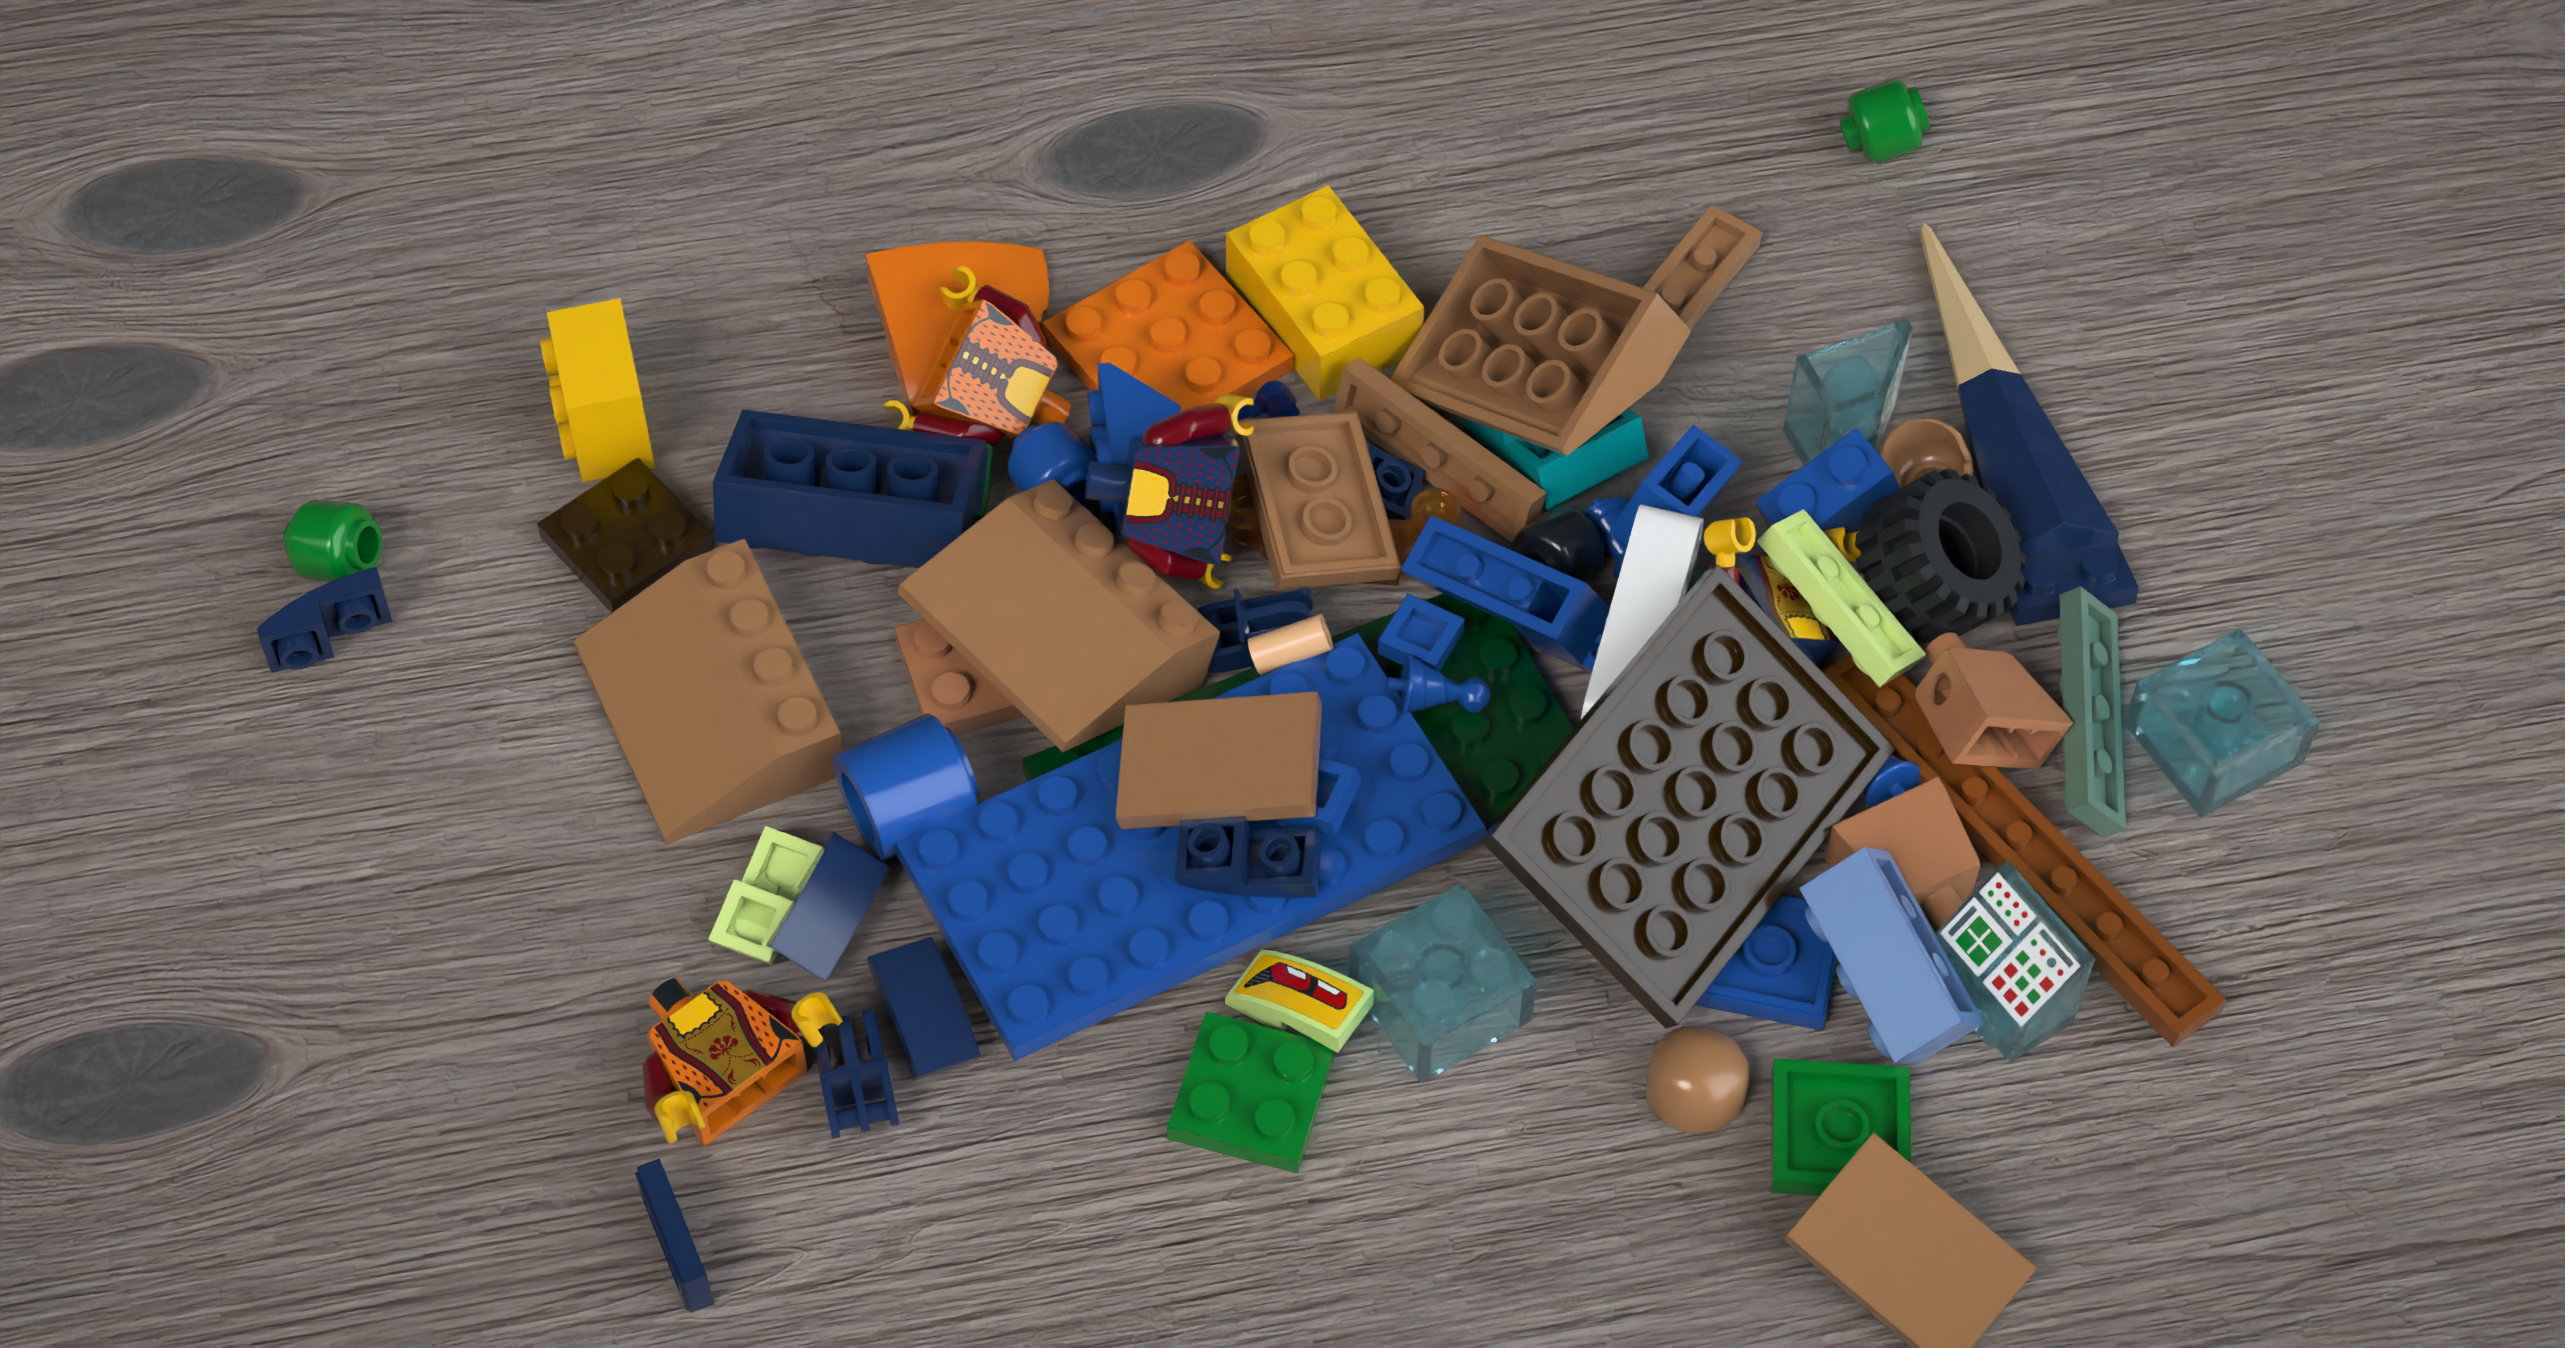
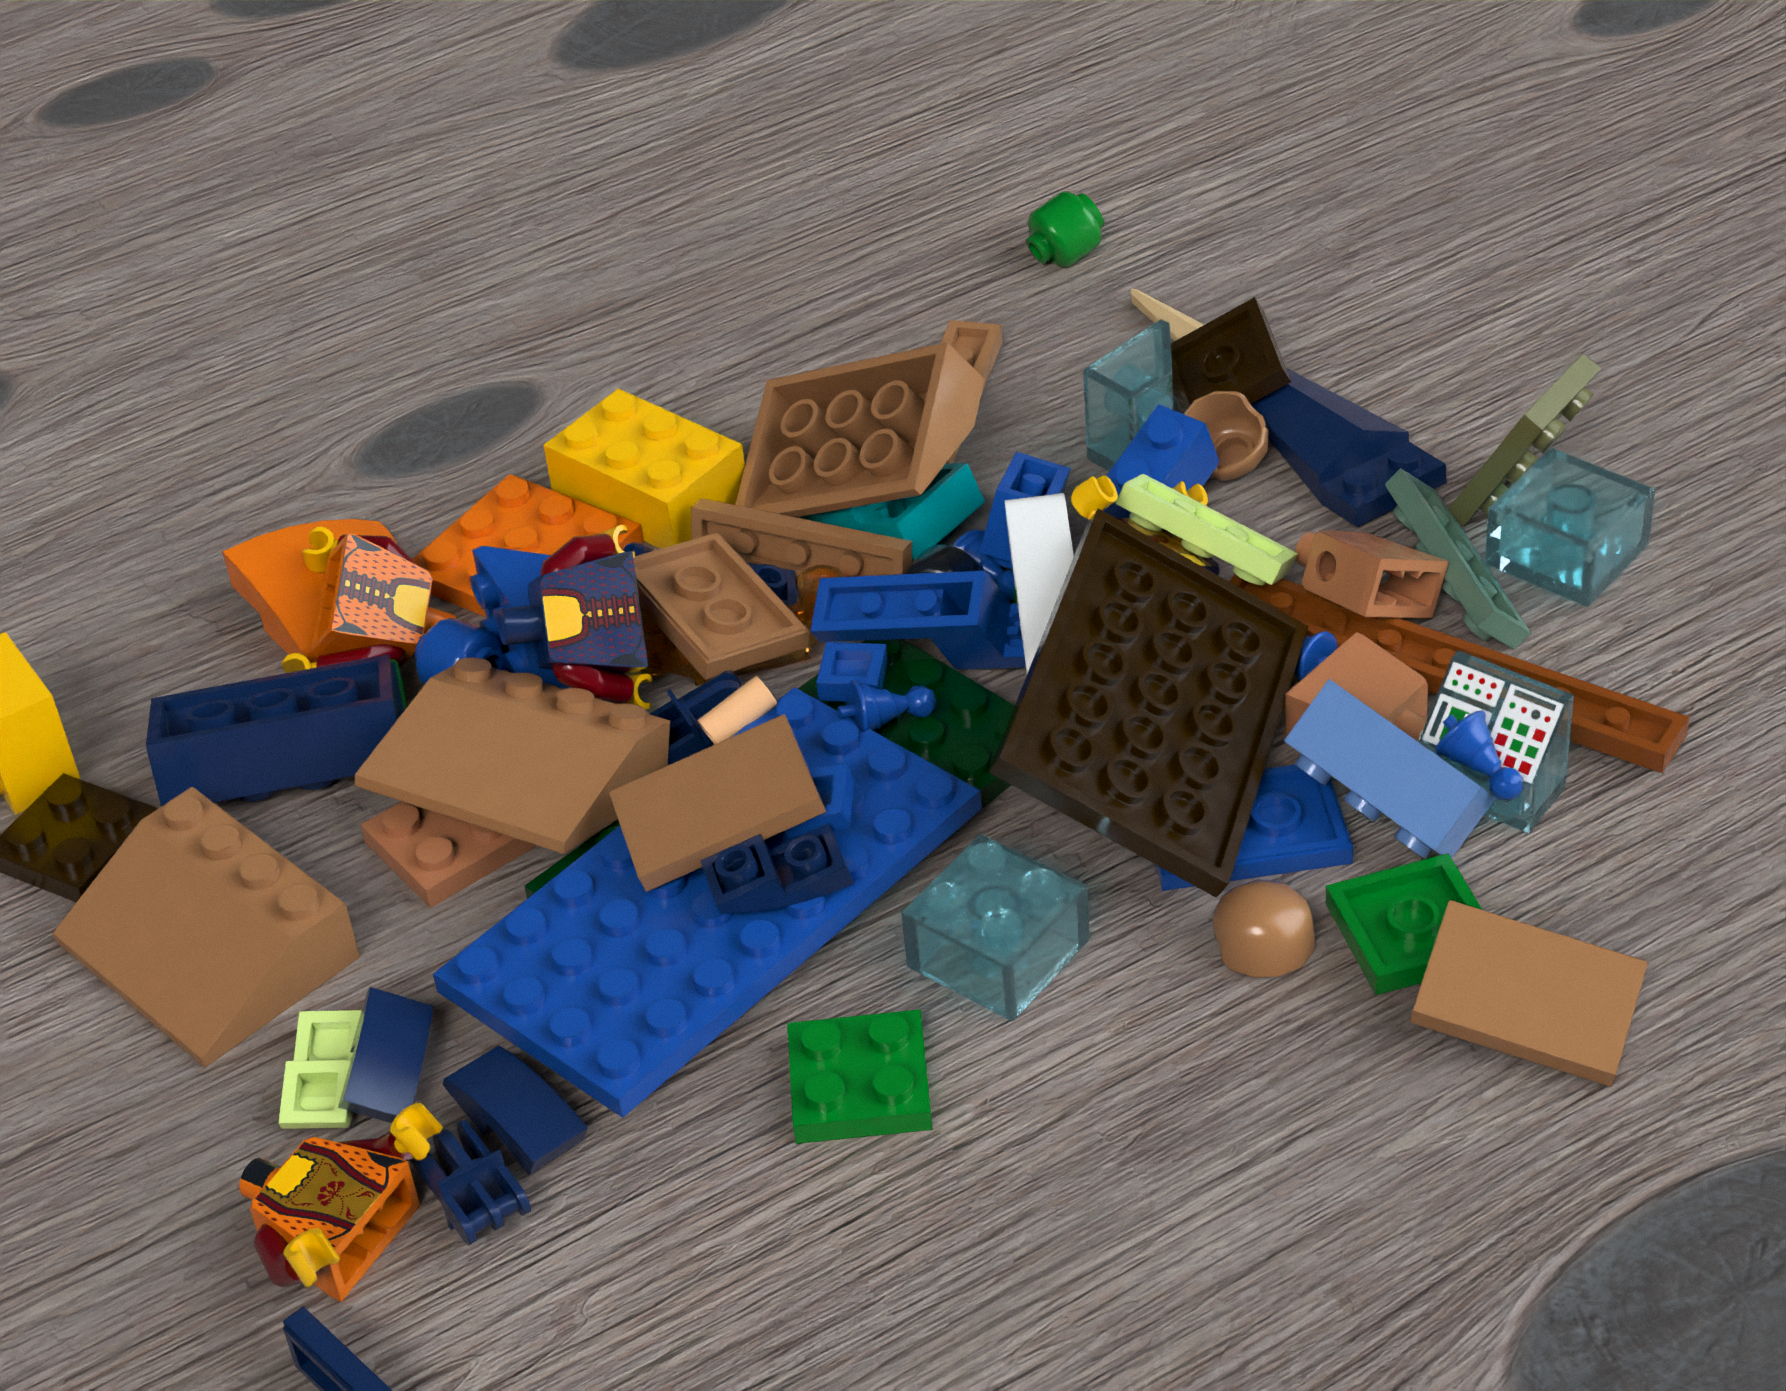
camera: 15 degrees left, 15 degrees down
blue piece [832,713,979,862] -> none
slope [1225,949,1374,1053] -> none
black tyre [1855,469,2026,643] -> none
none -> dark brown plate [1159,297,1291,414]
none -> blue piece [1435,710,1524,802]
none -> olive plate [1449,353,1601,527]

